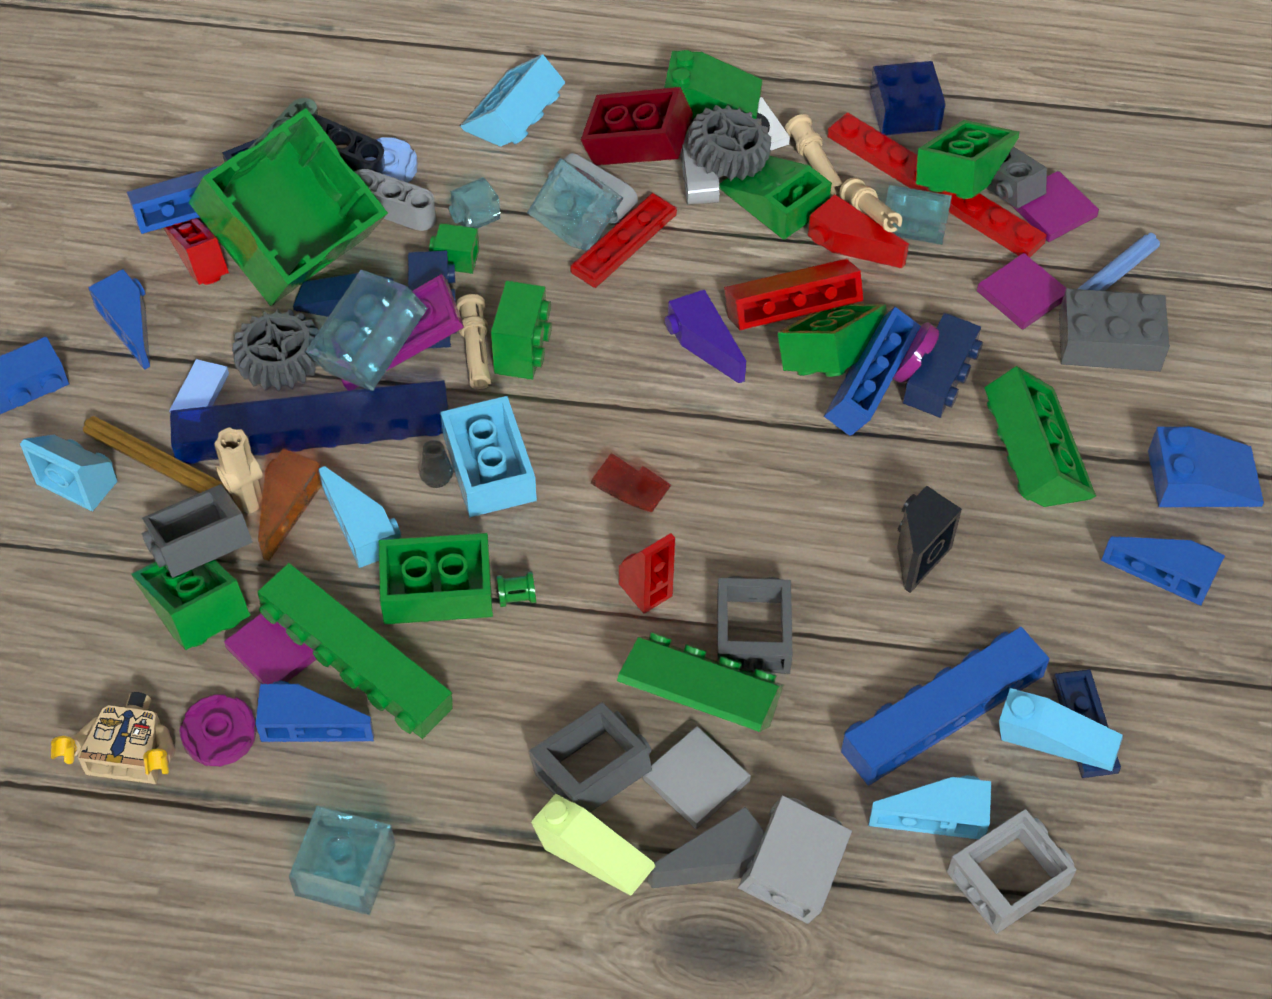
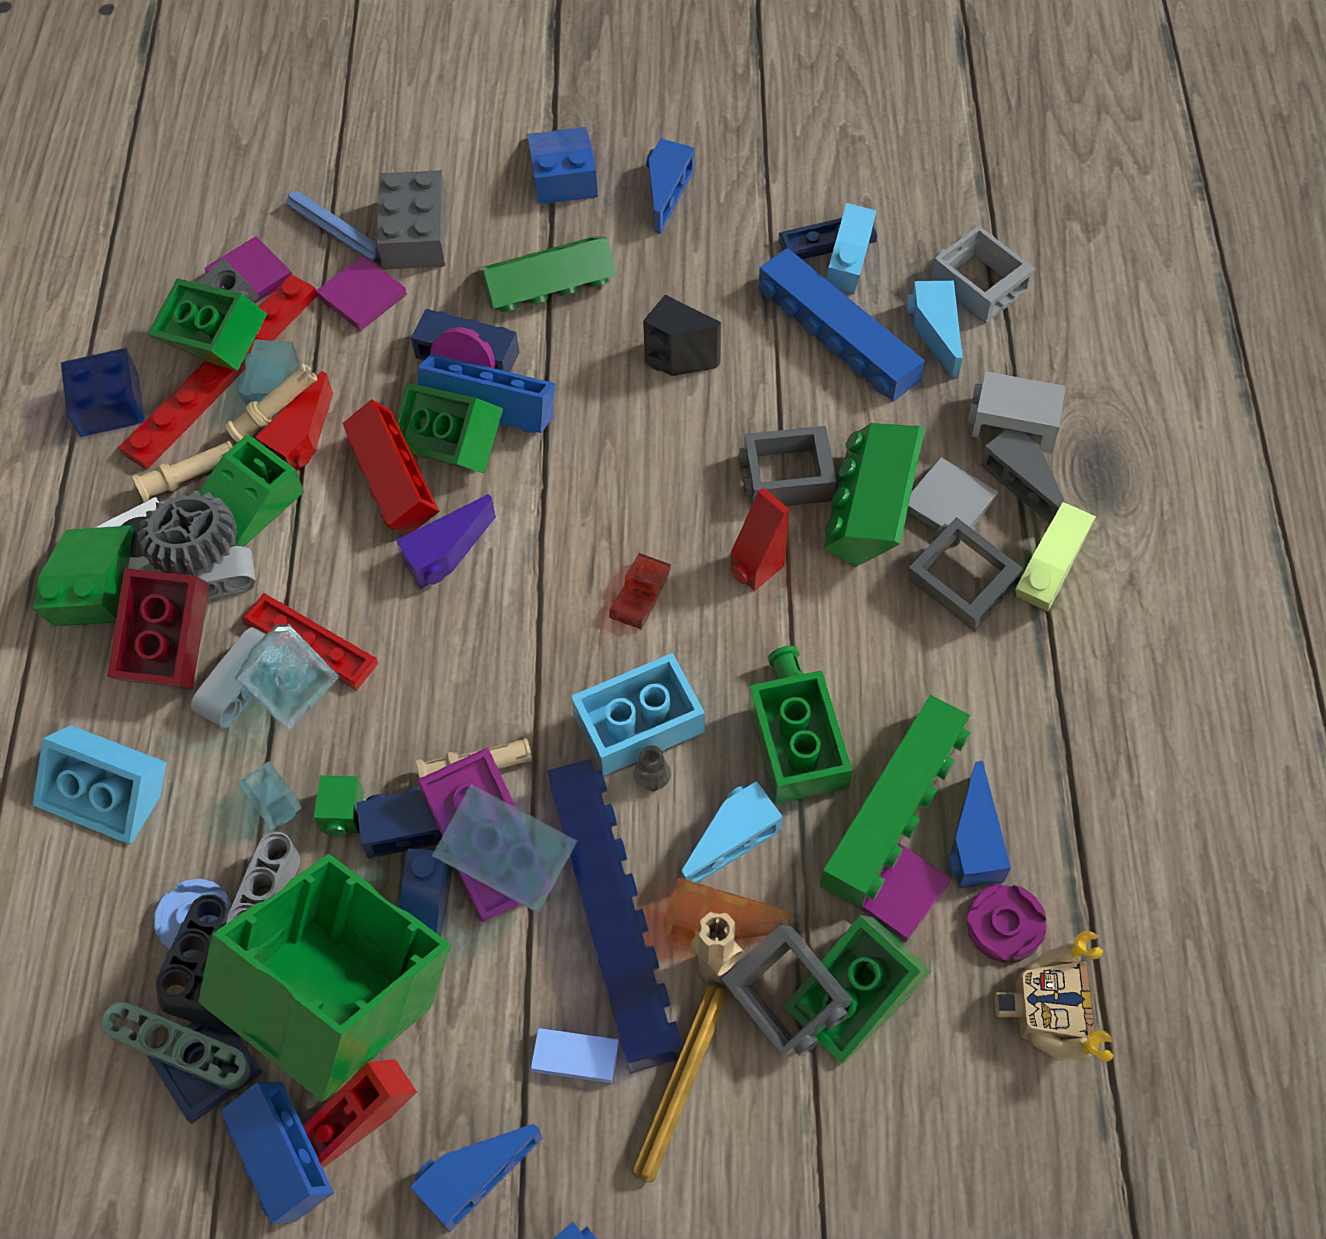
camera: 95 degrees left, 5 degrees up
medium azure slope [20,435,118,512] -> none
dark grey gear [232,308,324,392] -> none
clear light blue brick [289,806,396,915] -> none
green brick [491,281,552,380] -> none

